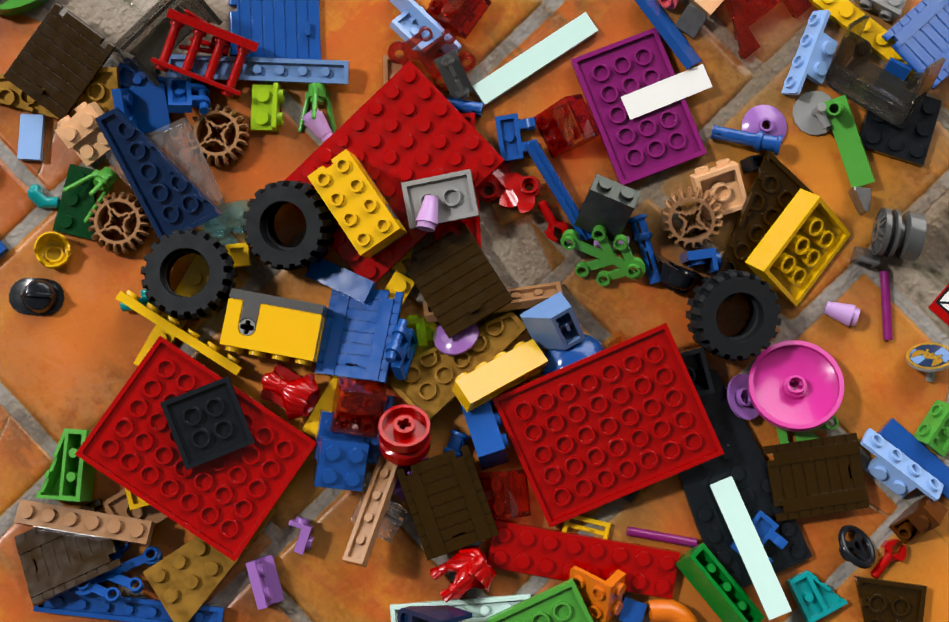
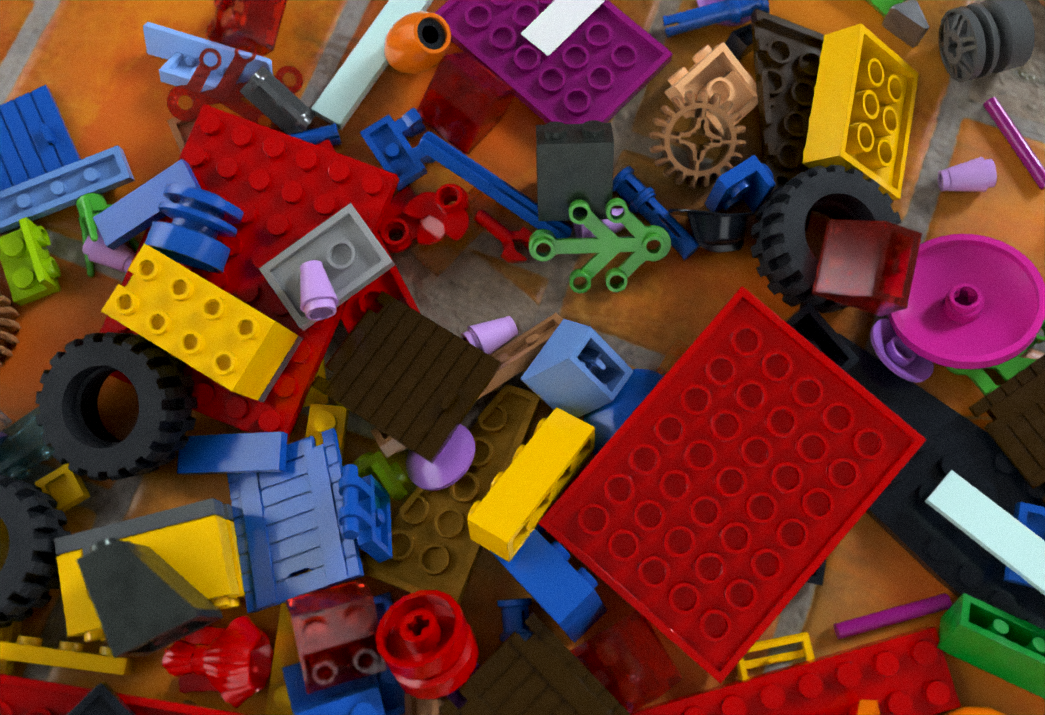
camera: 20 degrees left, 10 degrees down
flat silver slope [851,246,880,268] -> none
none -> pearl dark grey slope [76,537,223,658]
none -> tile [93,159,201,250]
none -> blue wheel [145,183,244,274]
none -> orange piece [384,11,451,74]
none -> lavender cone [461,316,518,355]
none -> clear red slope [812,219,922,316]

